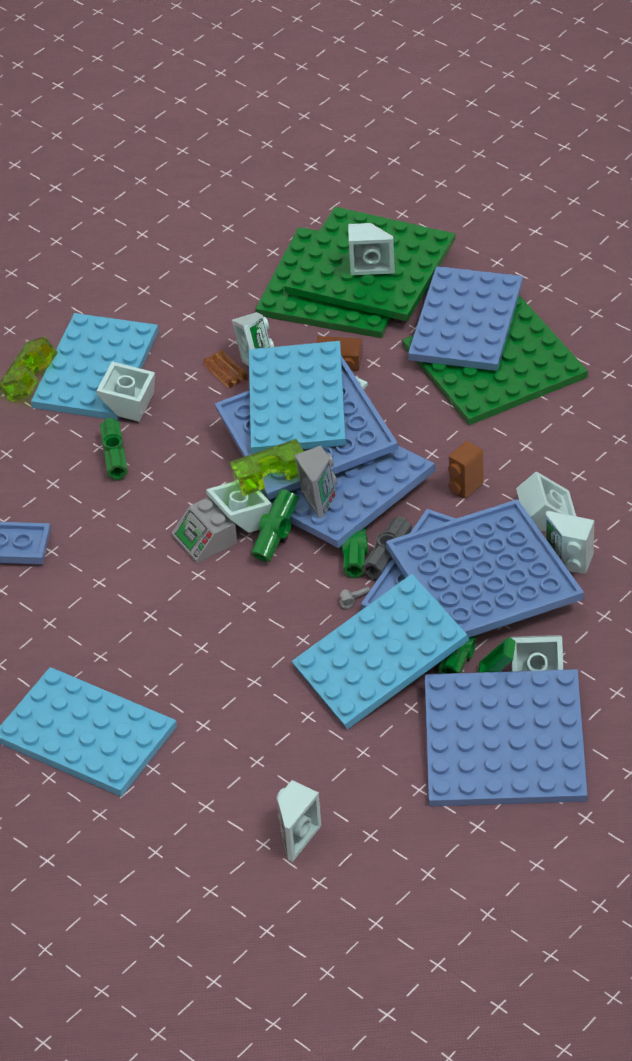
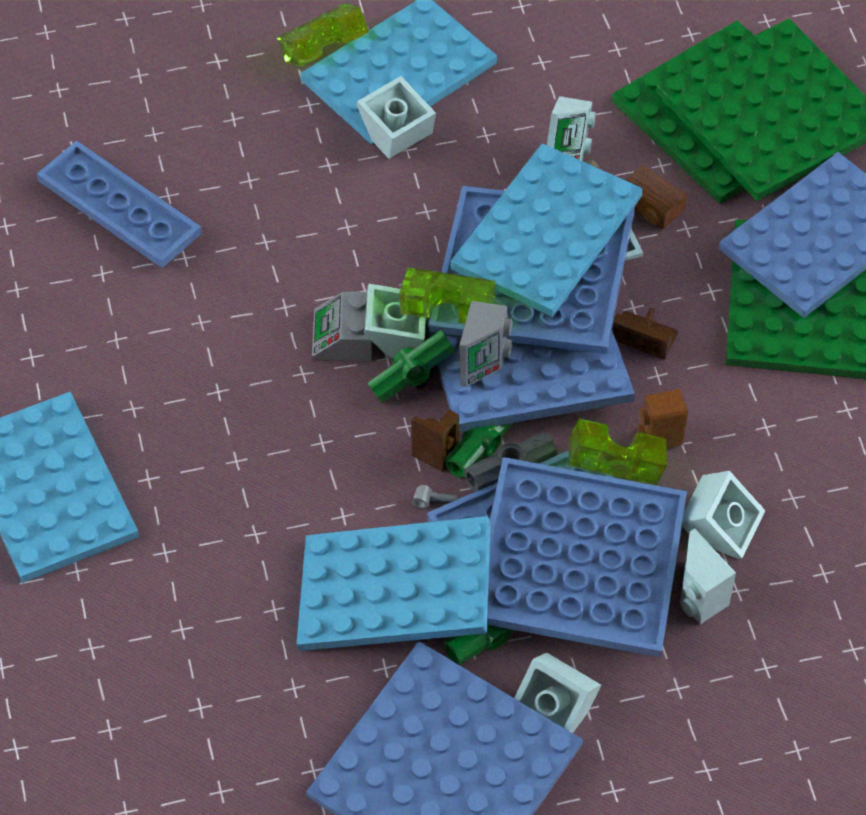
camera: 30 degrees right, 10 degrees up
green piece [100,418,128,480] -> none
clear orange tile [204,350,248,389] -> none
light aqua slope [277,780,321,862] -> none
light aqua slope [348,223,395,275] -> none
green tile [478,637,516,673] -> none
none -> reddish brown panel [411,410,459,472]
none -> clear neon green arch [569,418,667,485]
none -> reddish brown panel [612,308,678,360]

